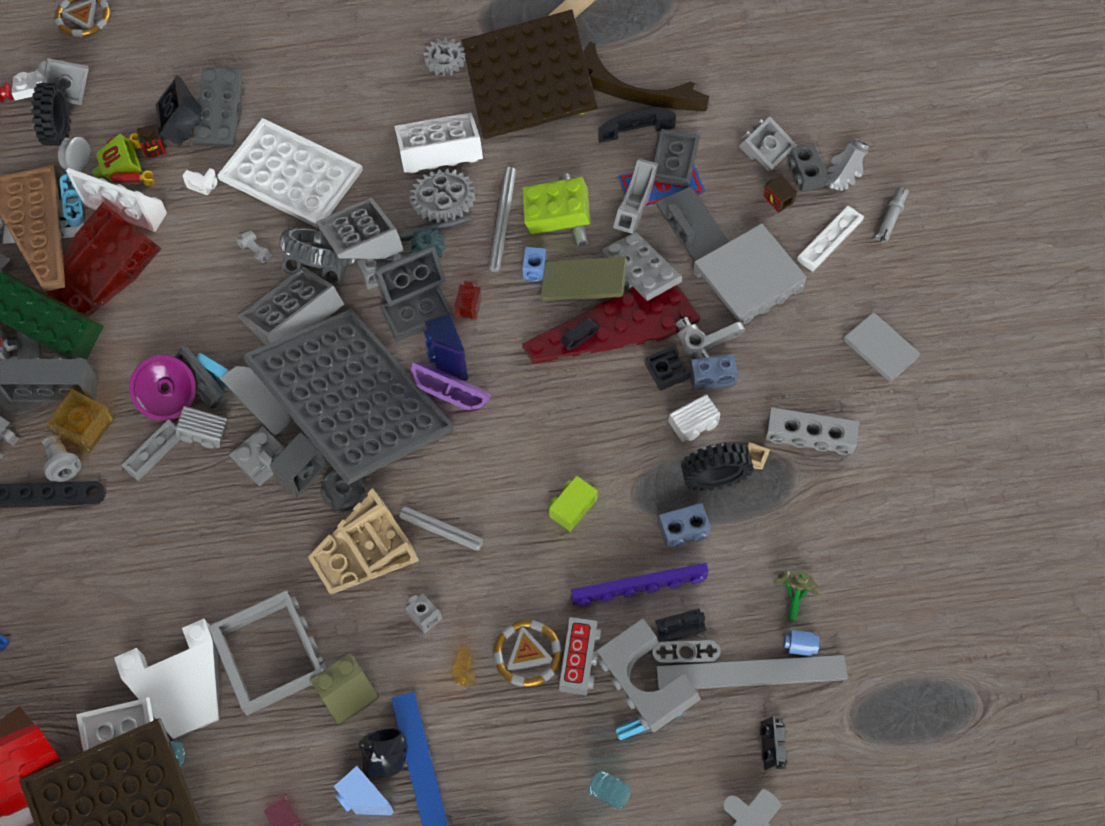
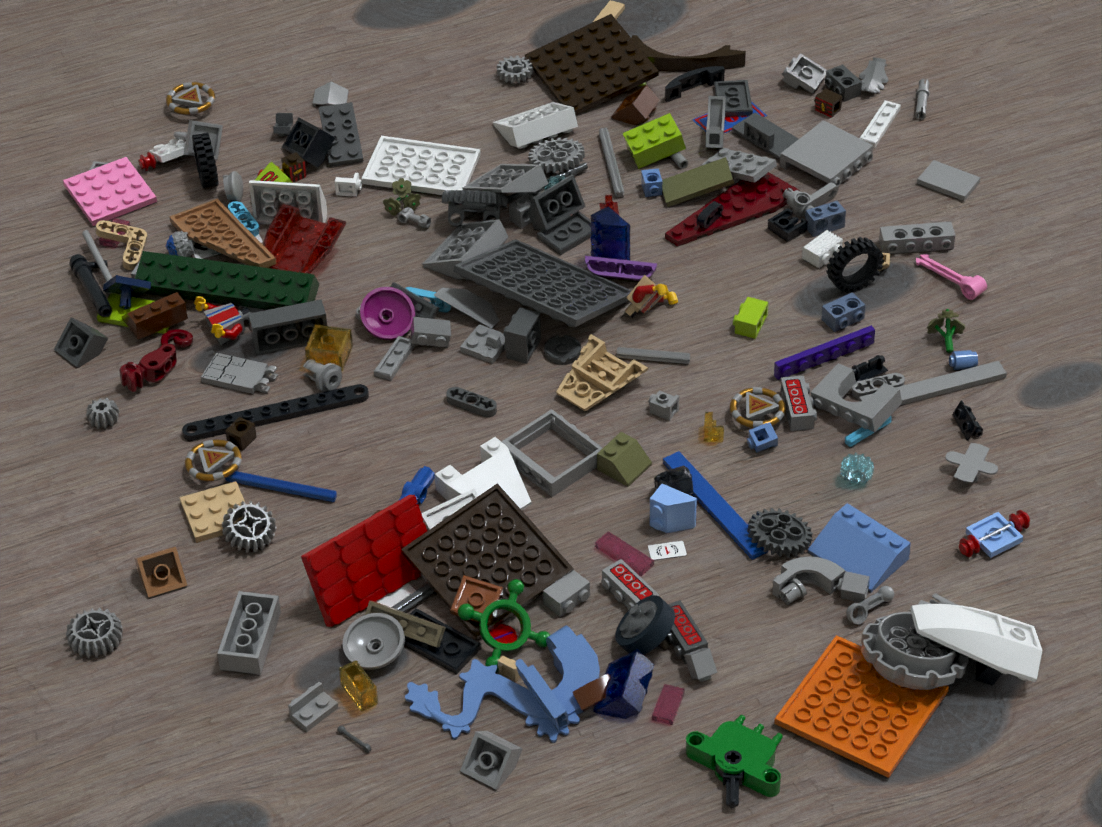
camera: 15 degrees left, 20 degrees down
none -> dark grey bracket [273,113,293,136]
none -> light grey slope [313,82,349,106]
none -> olive plant [383,178,421,216]
none -> blue piece [398,466,435,504]
none -> dark grey beam [446,387,497,417]
none -> reddish brown slope [611,85,660,125]
none -> torso [625,275,678,318]
none -> medium blue brick [747,422,778,453]
none -> bright pink piece [916,254,987,300]

